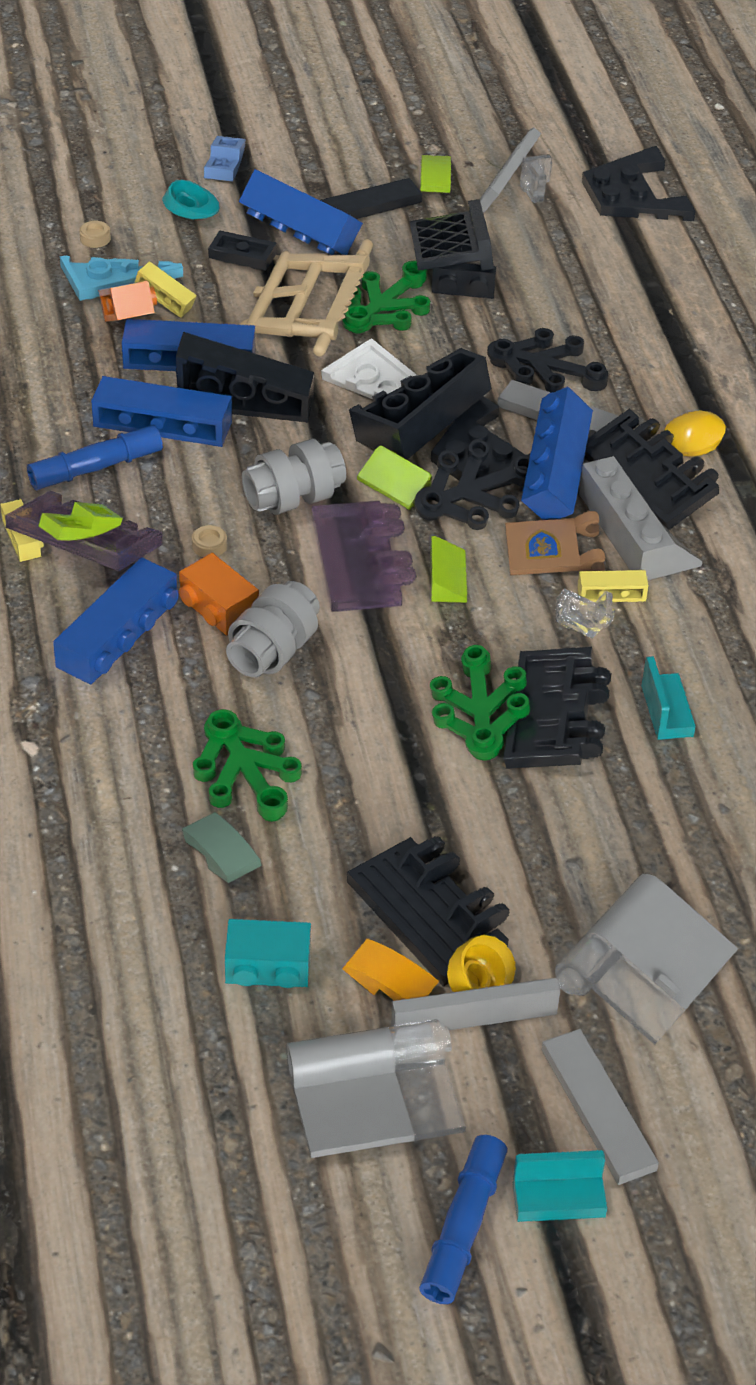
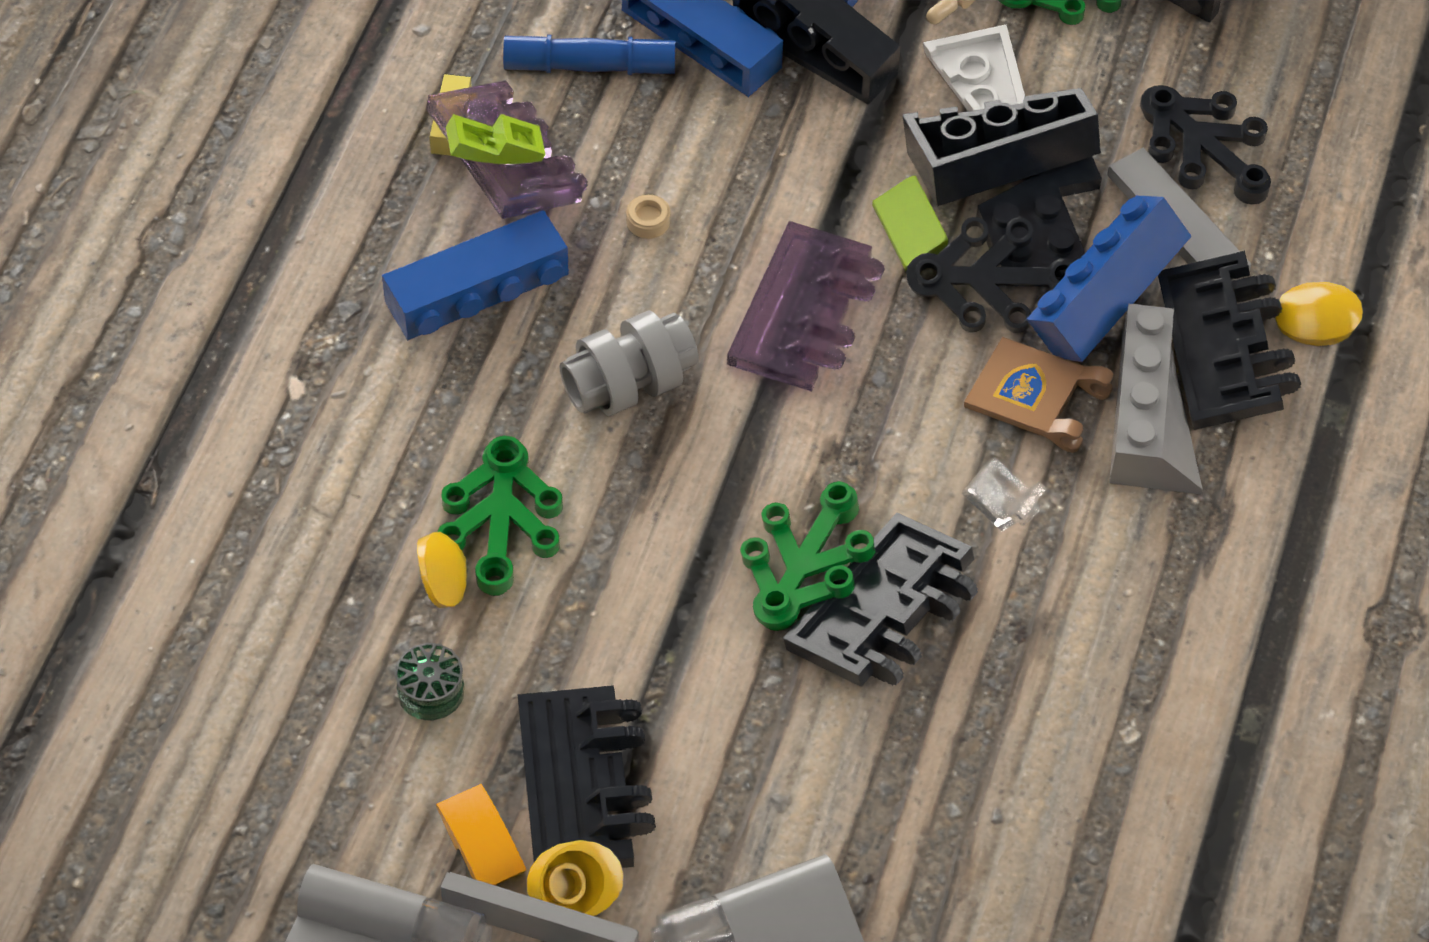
camera: 30 degrees right, 10 degrees up
orange brick [179,553,259,636] -> none
sand green slope [182,812,262,883] -> none
teal brick [225,919,311,988] -> none
light grey piece [242,439,346,515] -> none
lime slope [430,536,467,603] -> none
light yellow piece [578,570,649,603] -> none
teal panel [641,656,696,740] -> none
none -> clear green wheel [395,643,465,721]
none -> yellow hat [417,532,467,608]

